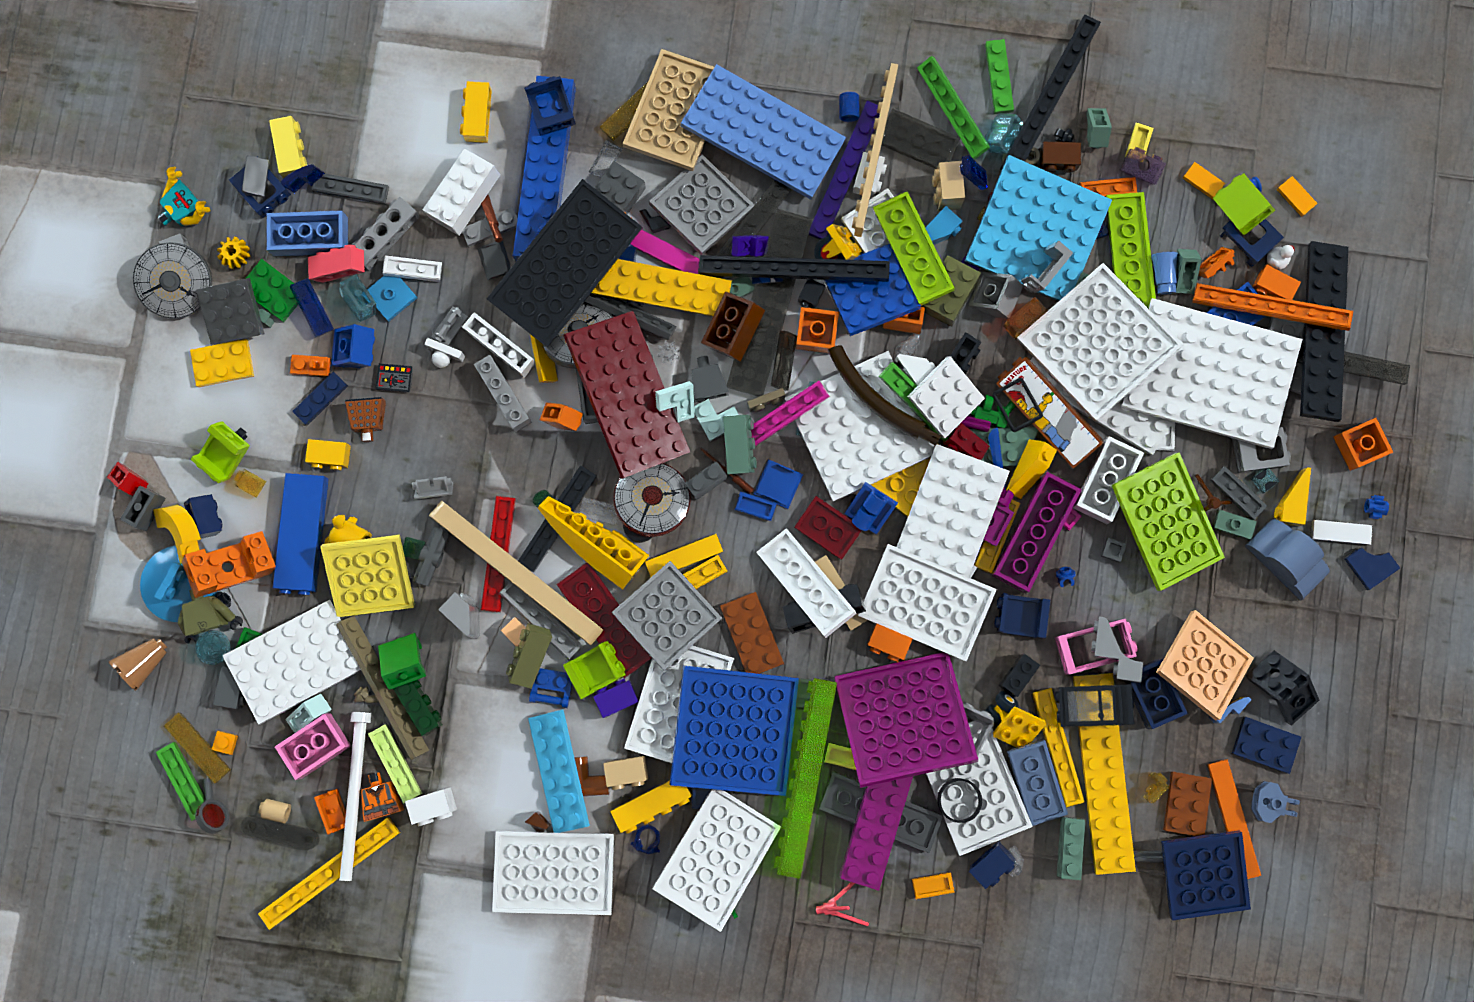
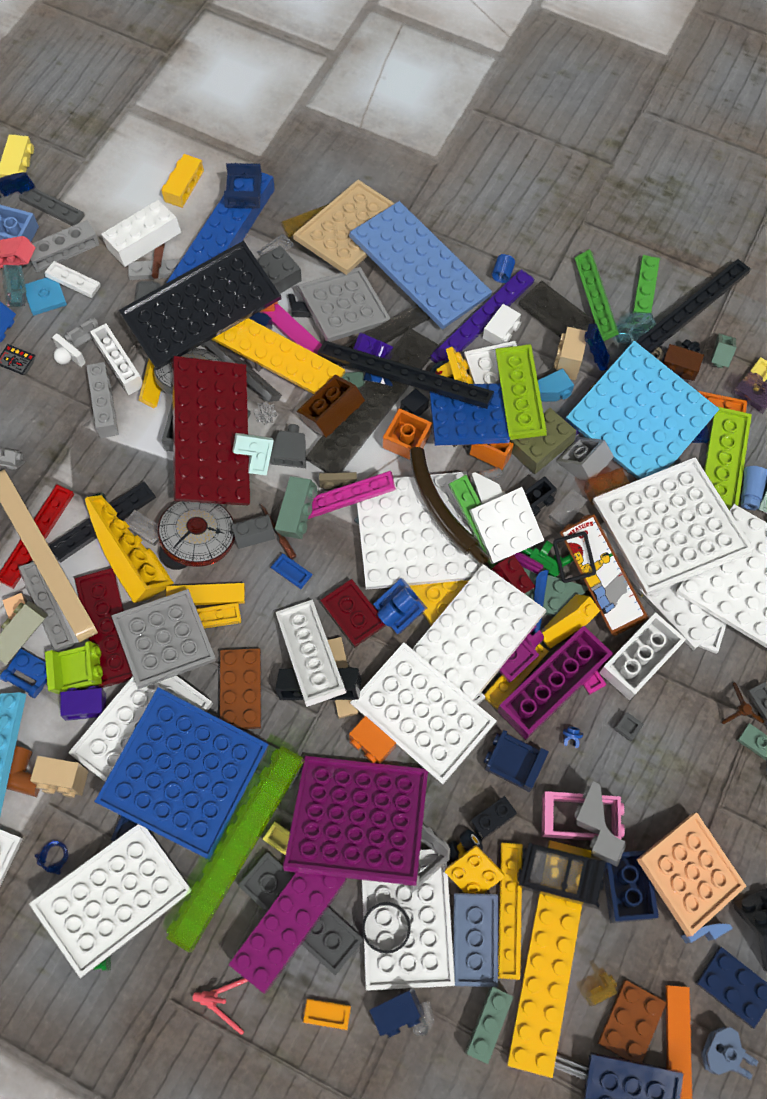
camera: 15 degrees right, 15 degrees down
orange brick [539,403,583,431] -> none
yellow brick [610,780,692,834] -> none
light aqua plate [694,399,739,442] -> none
blue piece [753,459,803,509] -> none
clear smoke plate [771,331,797,391] -> none
tan plate [852,63,898,237] -> none
light grey window [1021,241,1073,293] -> none
lime plate [1111,452,1225,591] -> none
none -> clear plate [549,489,587,528]

